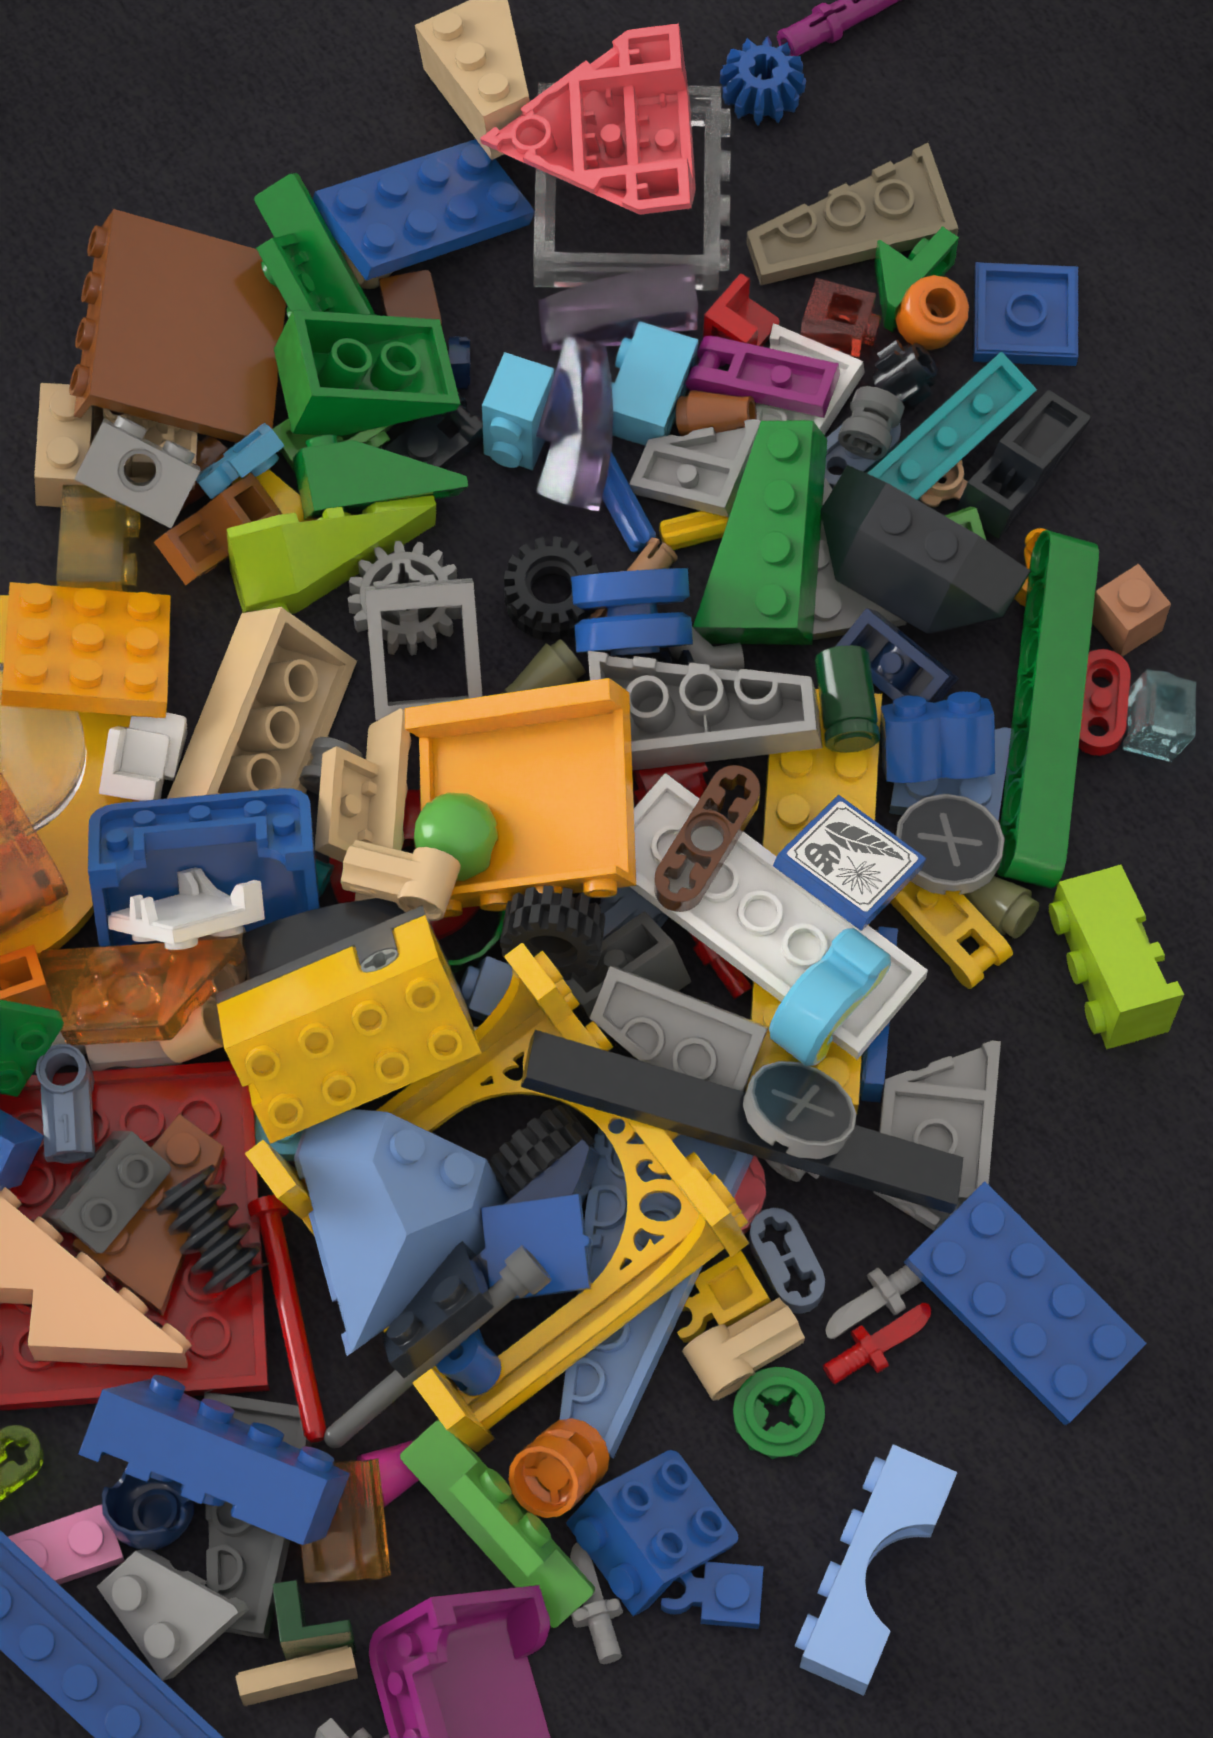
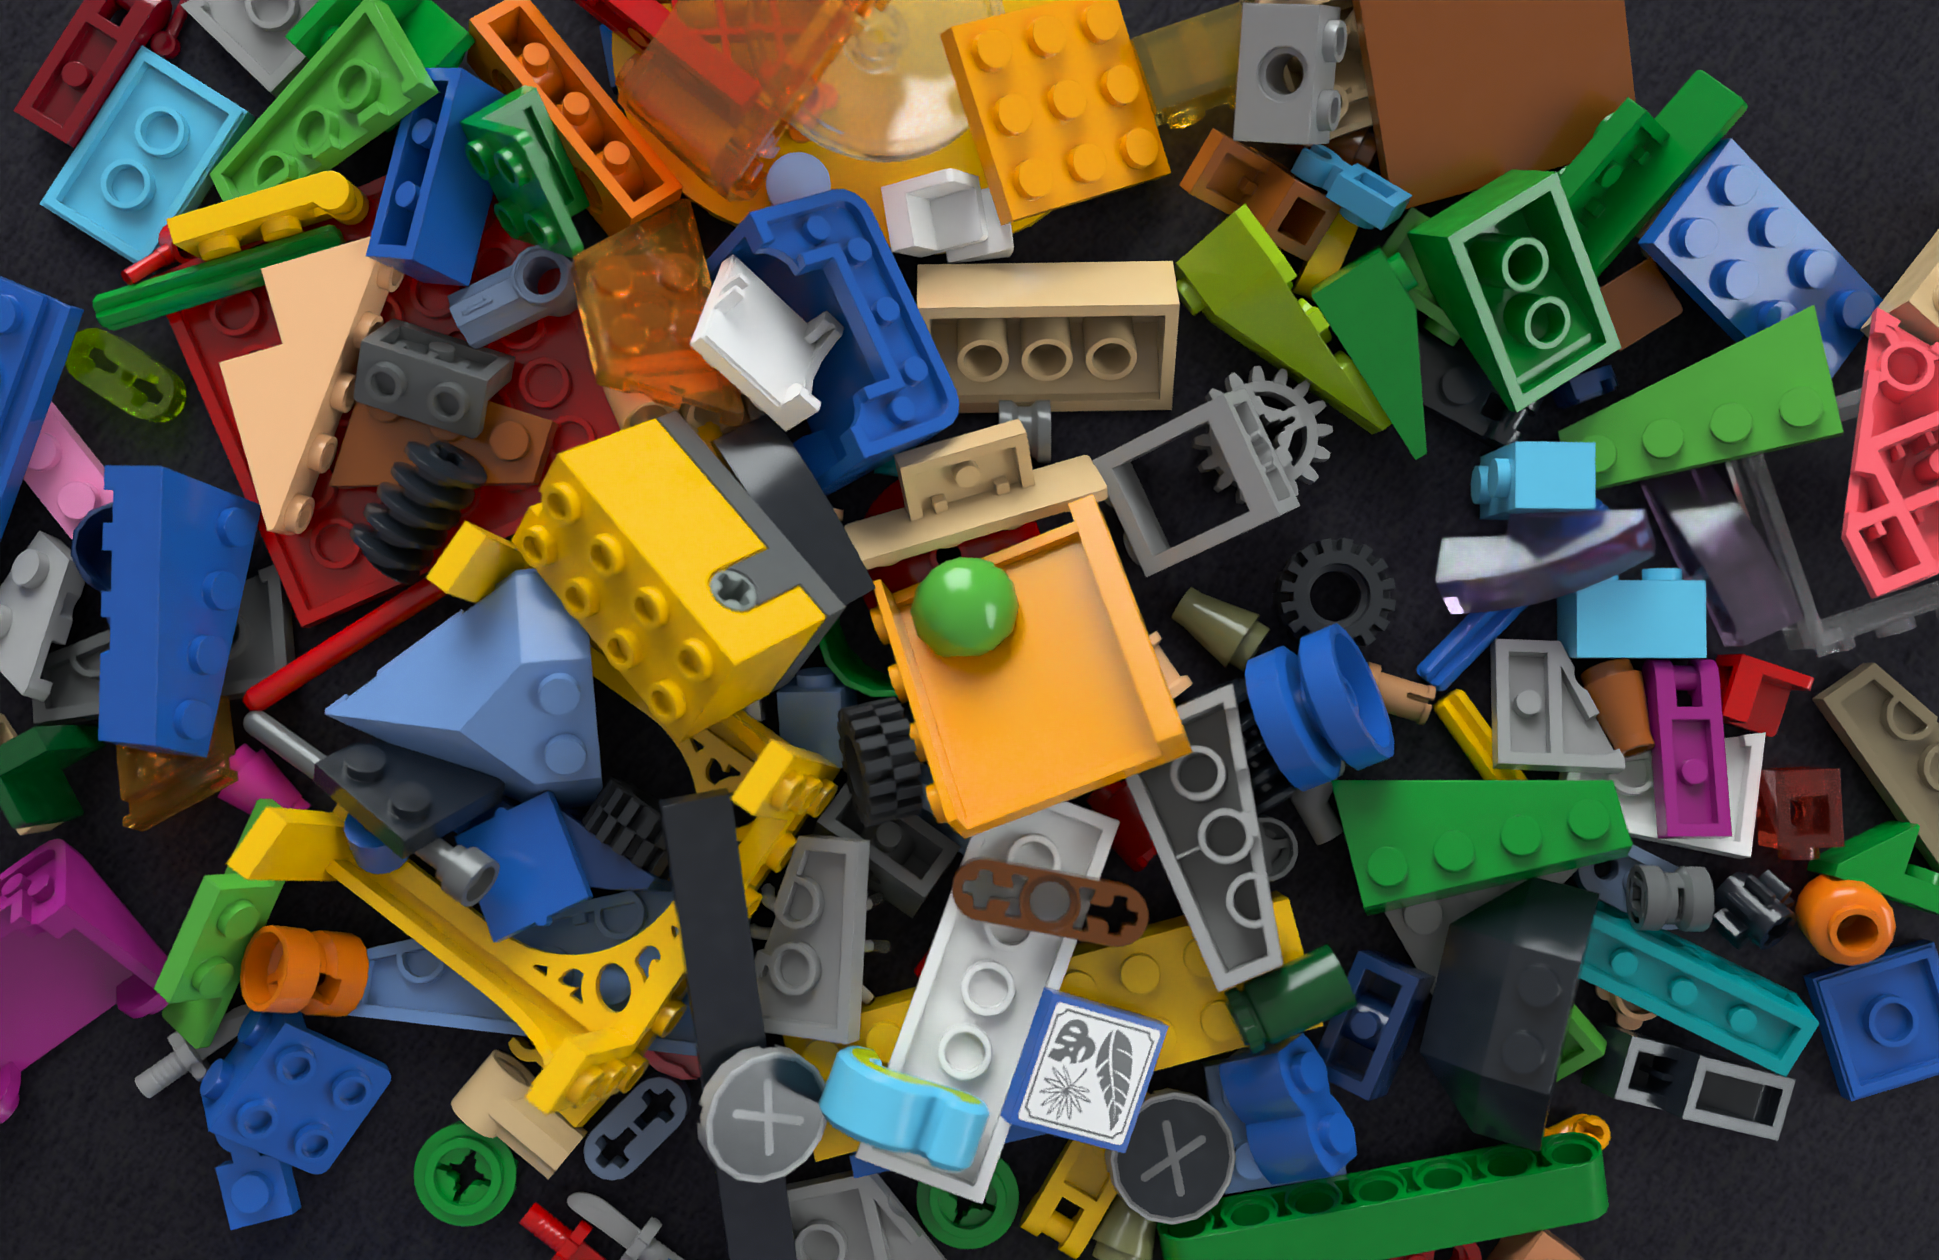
camera: 70 degrees right, 20 degrees up
tan piece [341,840,461,921] -> none
none -> light blue tile [766,152,831,206]
none -> green gear [917,1157,1019,1249]
none -> bright green wing [1558,305,1844,491]

